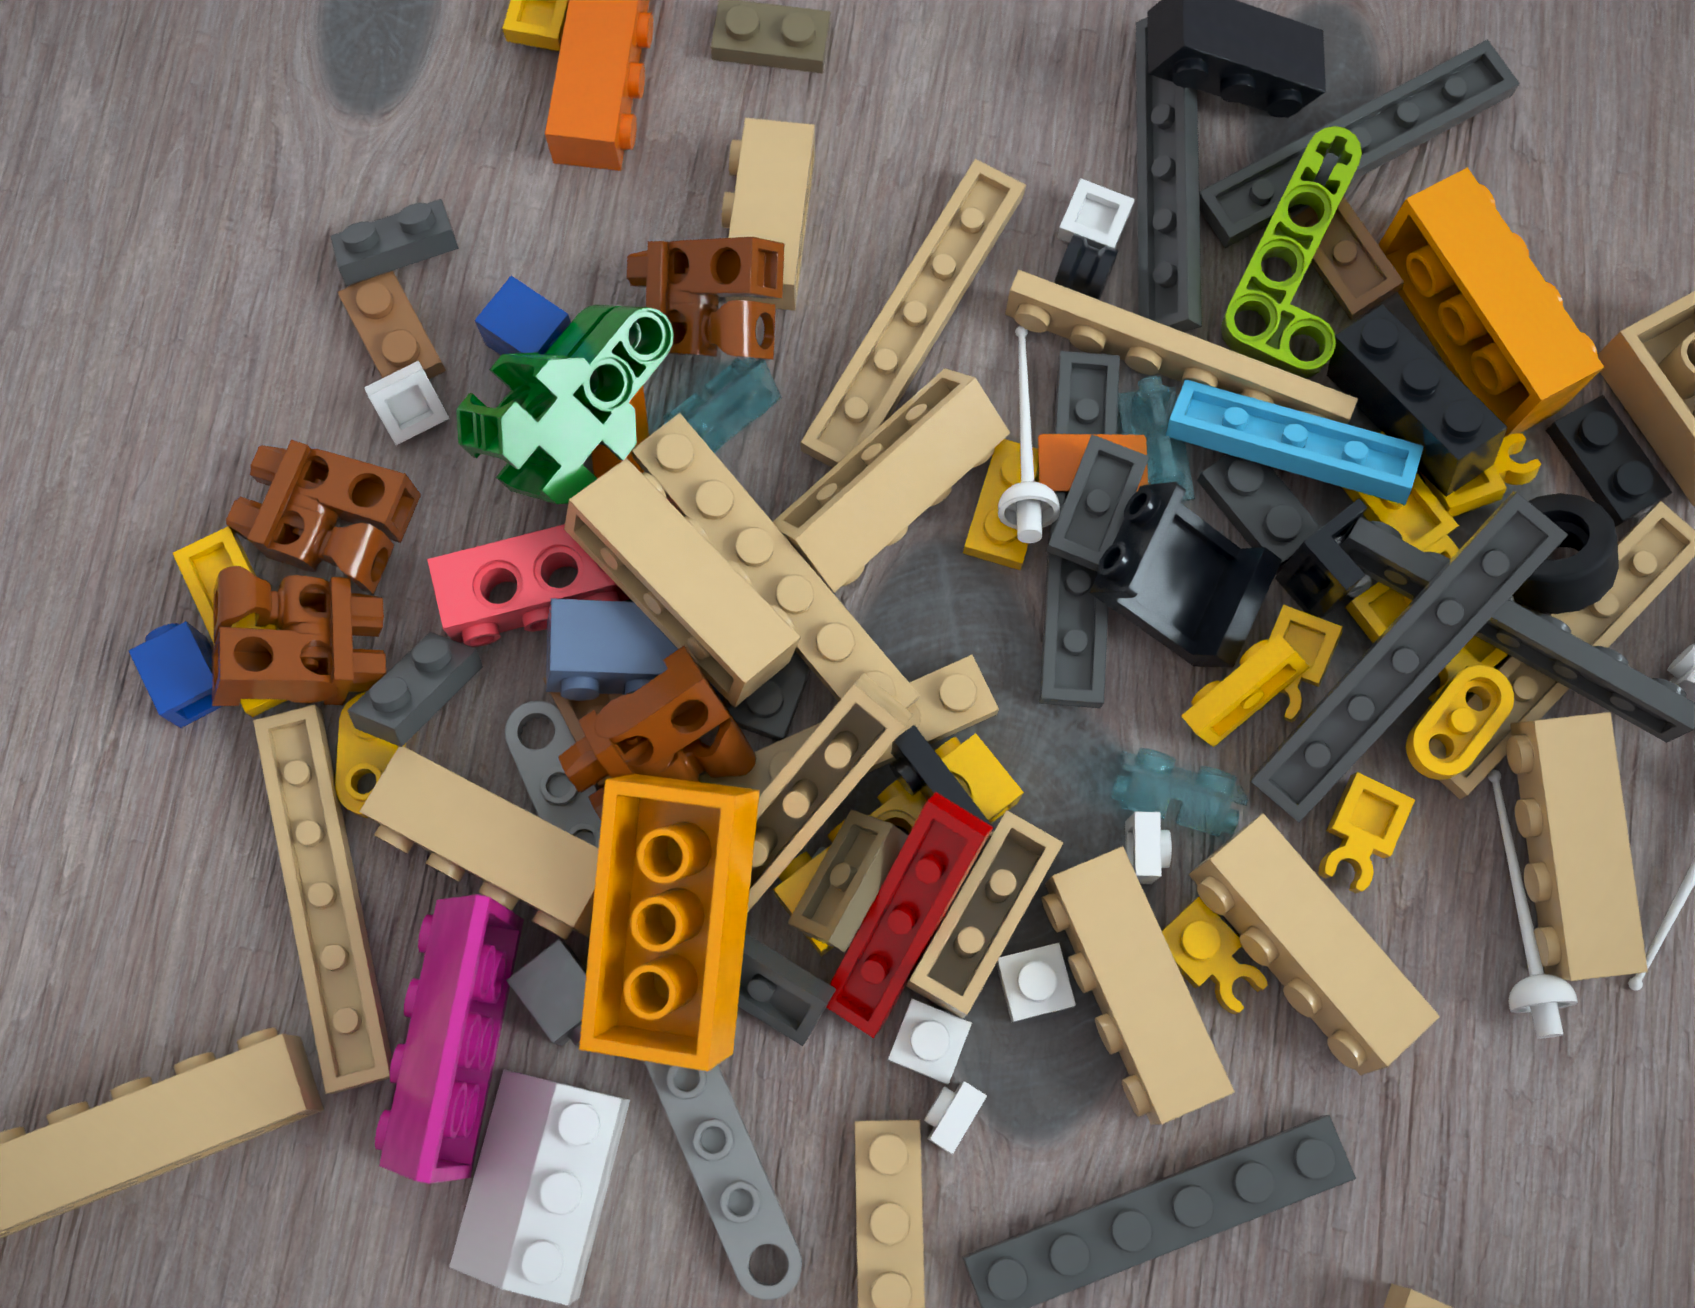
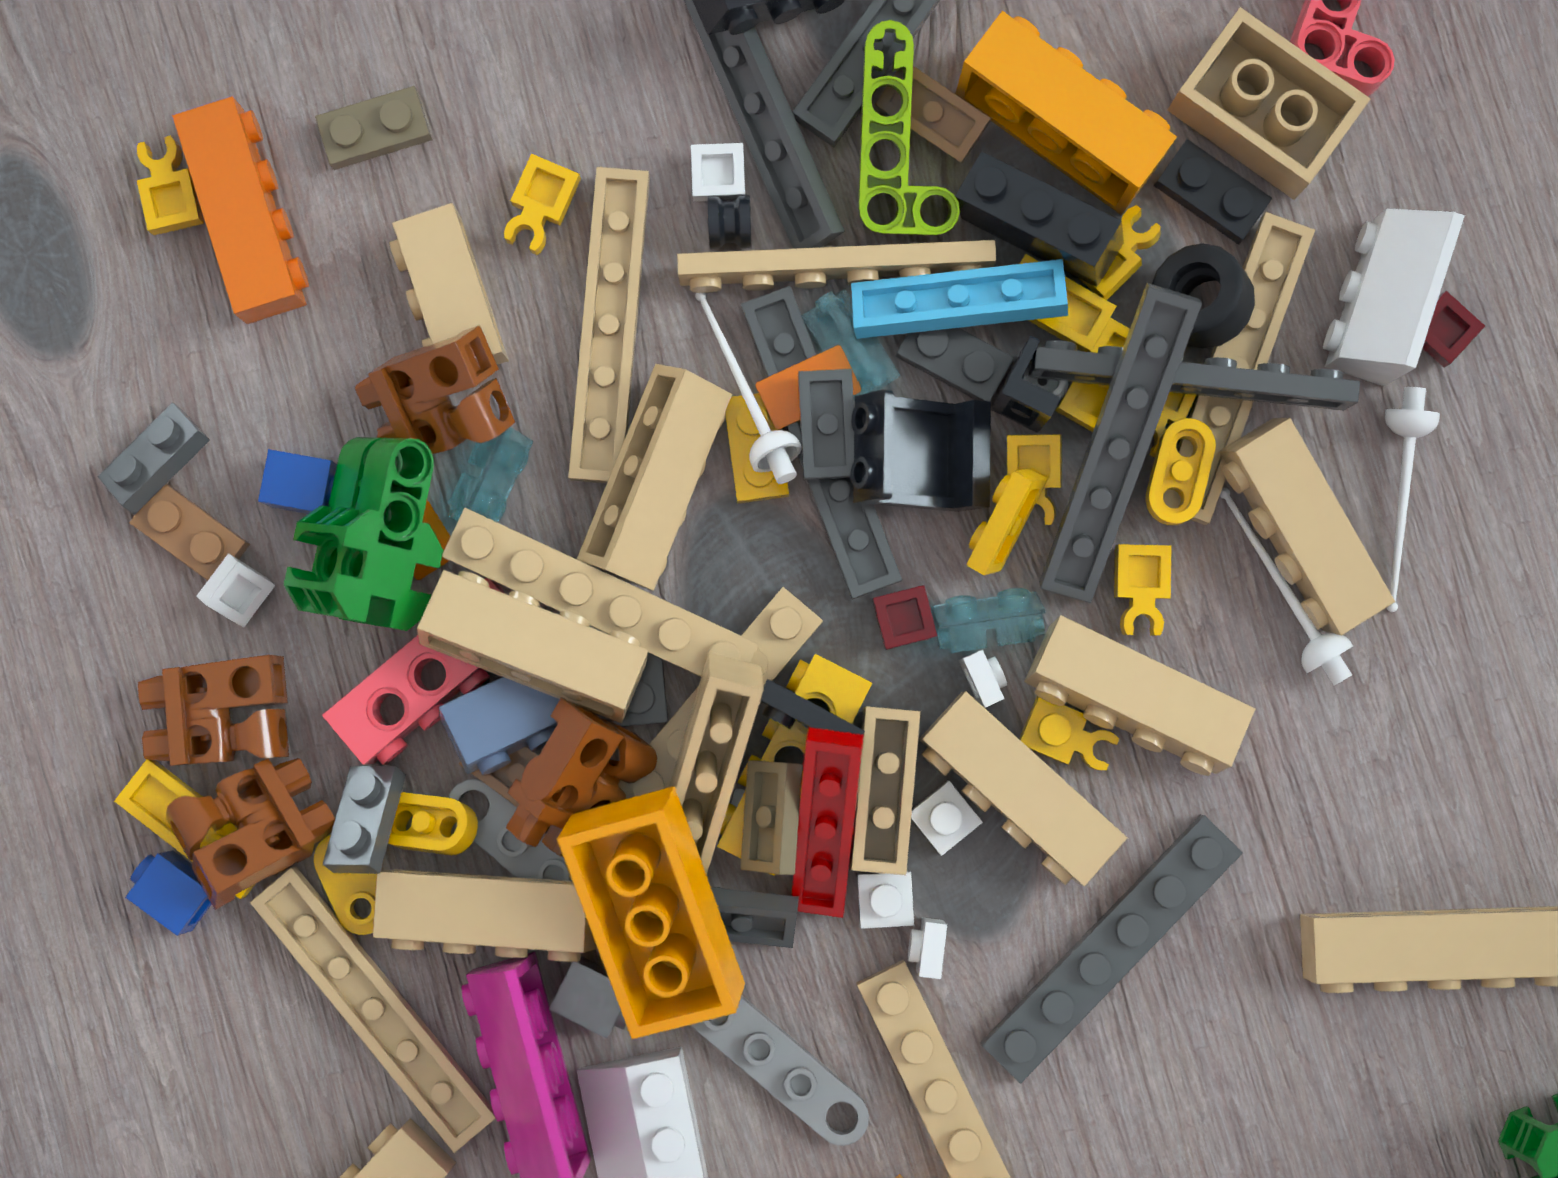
camera: 25 degrees left, 10 degrees up
none -> yellow plate [388,792,478,855]
none -> yellow plate [504,154,581,255]
none -> dark red plate [872,585,938,650]

